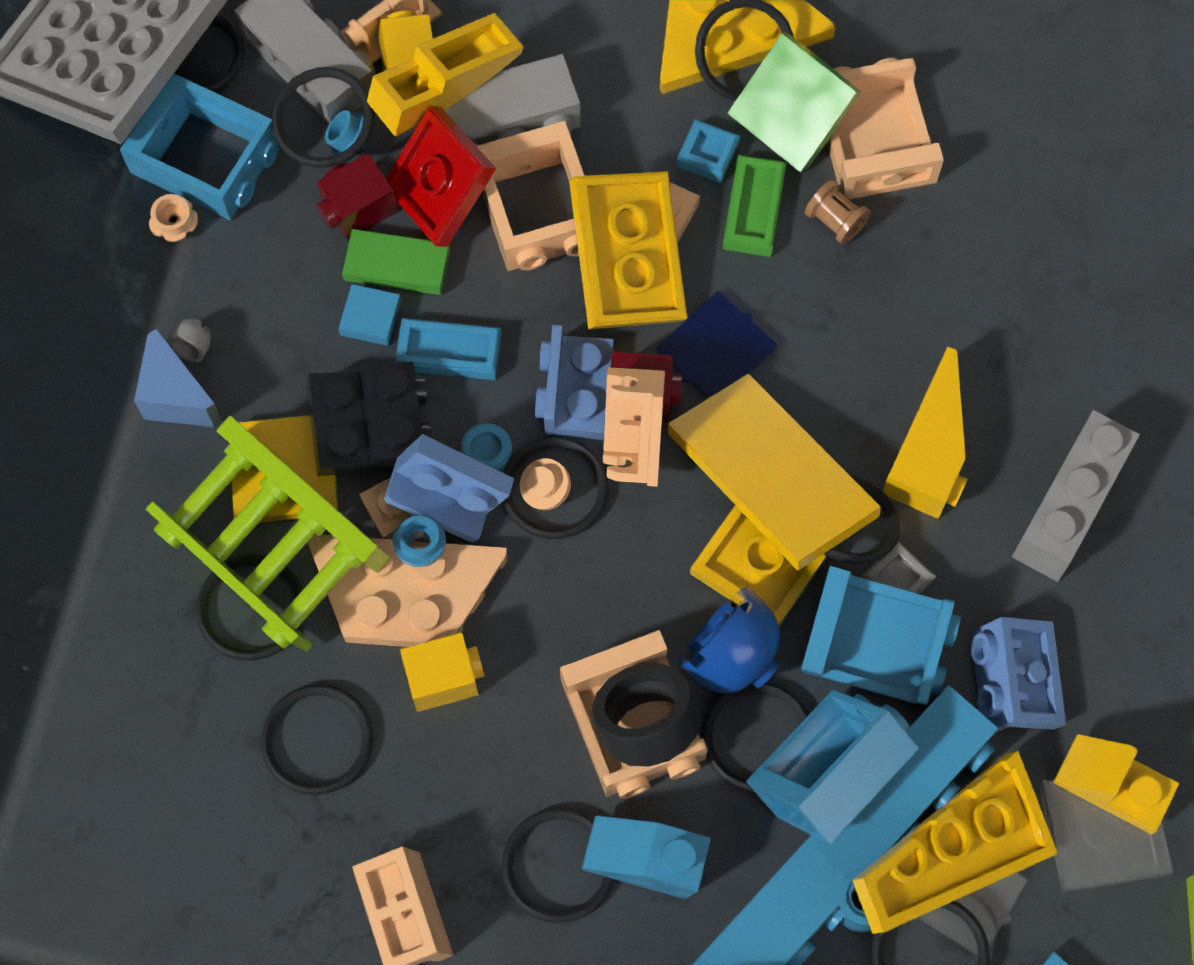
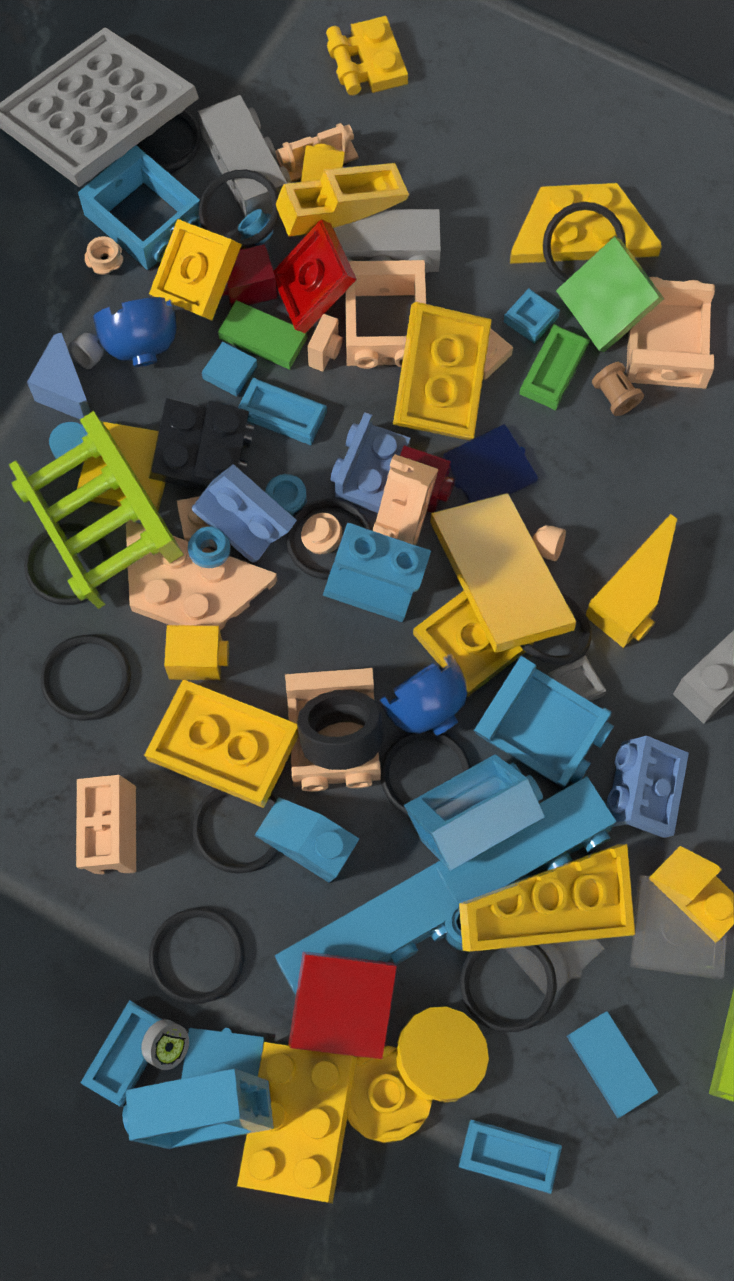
camera: 15 degrees right, 0 degrees up
none -> dark azure tile [49,422,88,459]
none -> blue cylinder [93,297,177,367]
none -> yellow plate [144,679,299,808]
none -> yellow plate [149,219,242,320]
none -> light nougat plate [308,314,343,372]
none -> dark azure panel [322,522,431,622]
none -> light nougat hinge [532,525,566,561]

